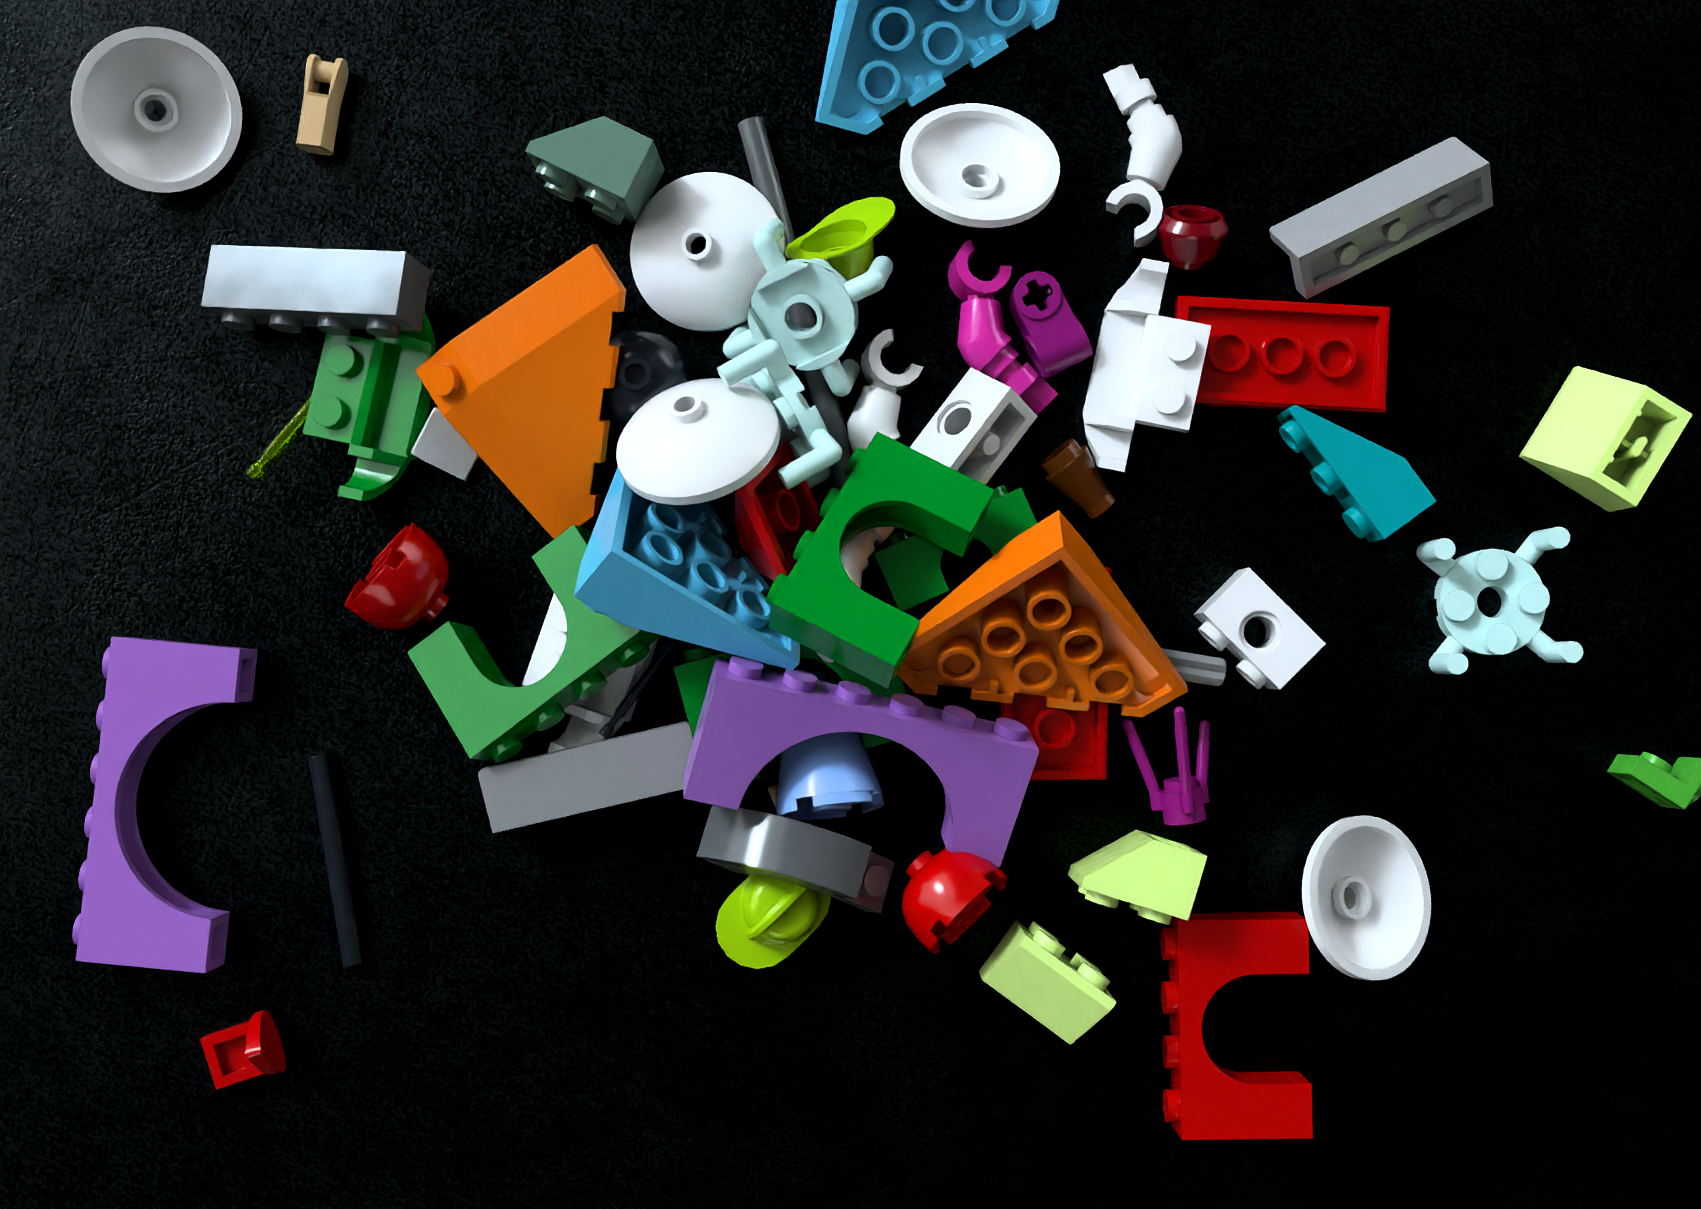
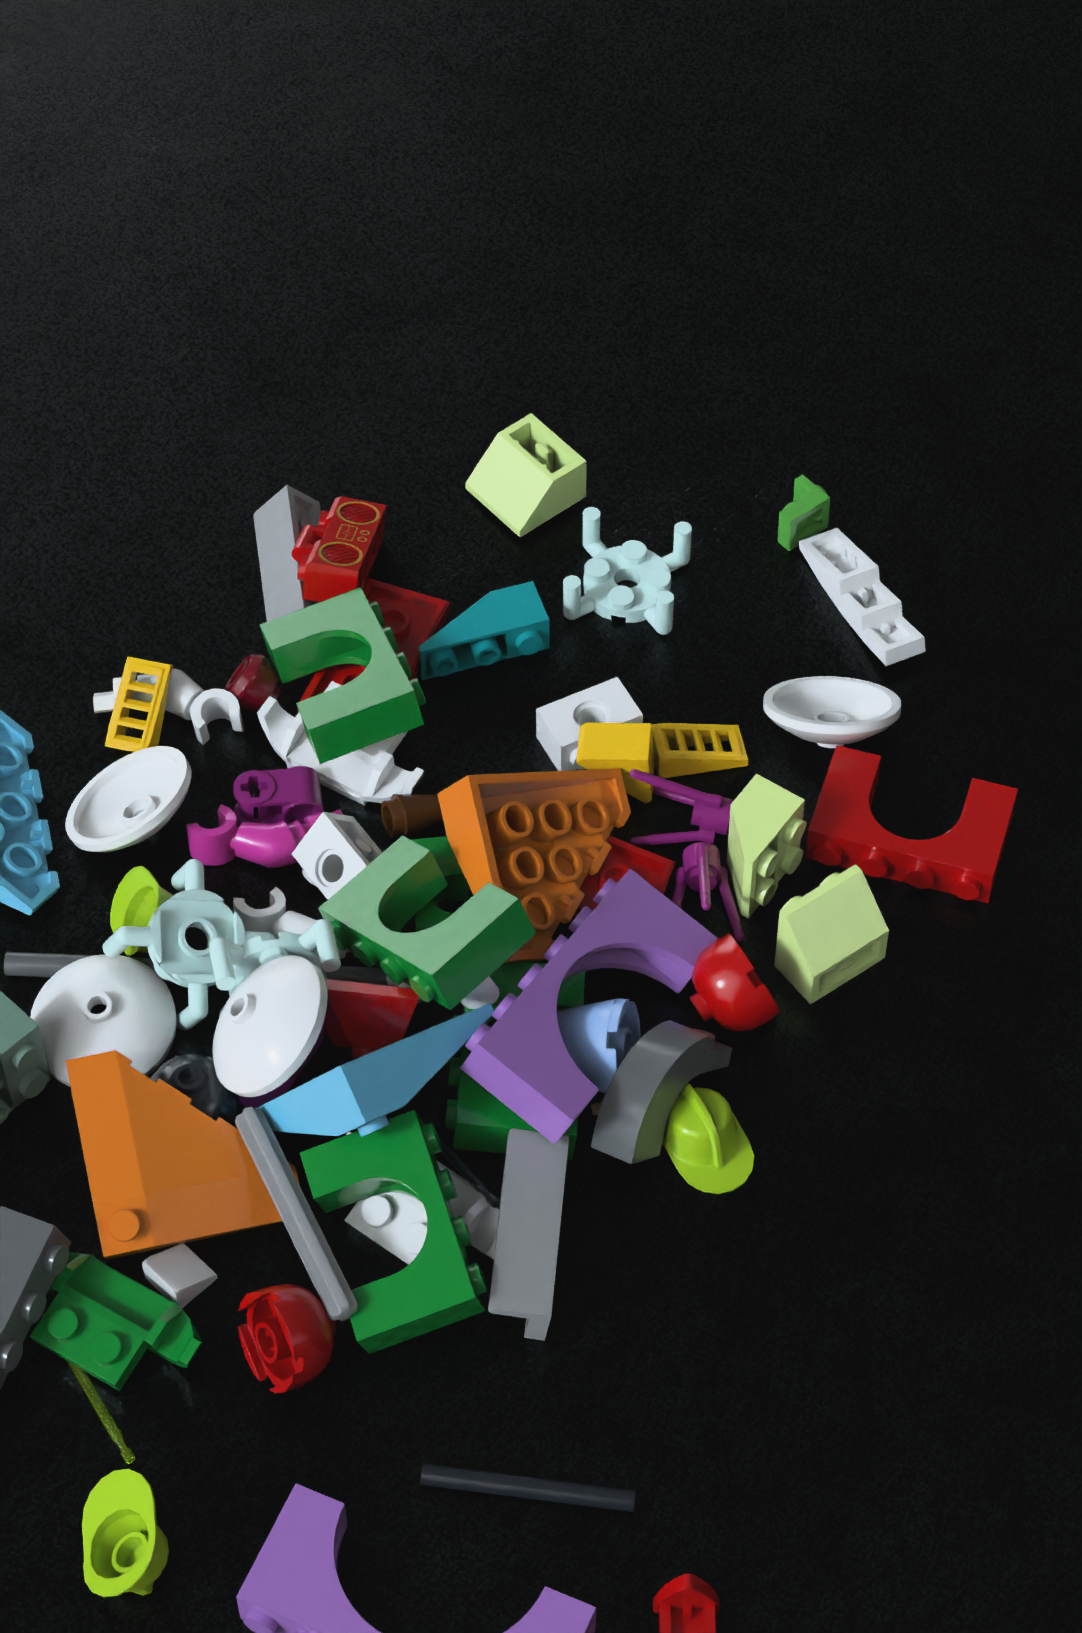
camera: 75 degrees left, 35 degrees down
none -> lime piece [82,1469,169,1597]
none -> yellow slope [105,656,173,752]
none -> light grey axle [235,1107,358,1322]
none -> green arch [260,587,426,764]
none -> red piece [292,496,386,602]
none -> yellow slope [576,722,655,804]
none -> yellow slope [651,723,748,778]
none -> magenta plant [672,842,745,941]
none -> white slope [799,528,925,666]

